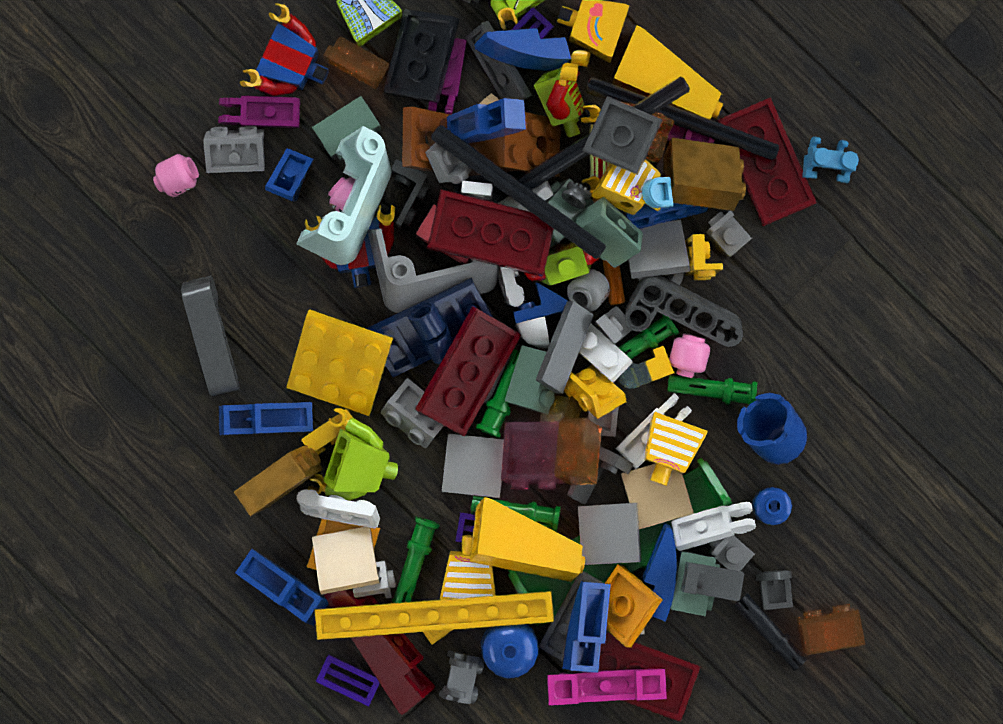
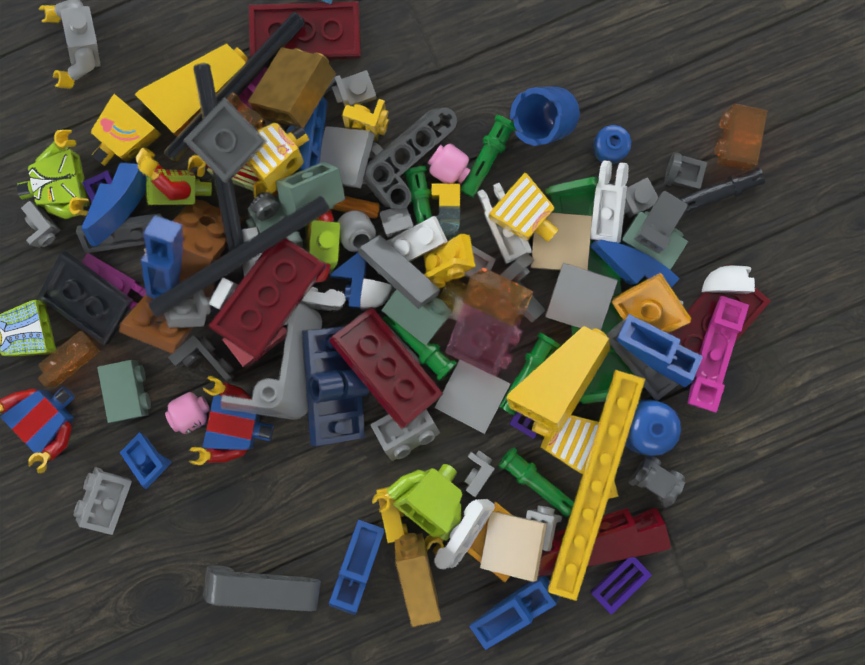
camera: 60 degrees left, 0 degrees up
bright pink head [153,154,199,197] -> none
magenta hinge [218,96,300,128] -> none
yellow plate [286,309,393,416] -> none
light aqua windscreen [297,126,392,265] -> none
medium azure tile [642,177,673,208] -> none
none -> light grey bracket [464,450,495,497]
none -> white brick [702,265,755,294]

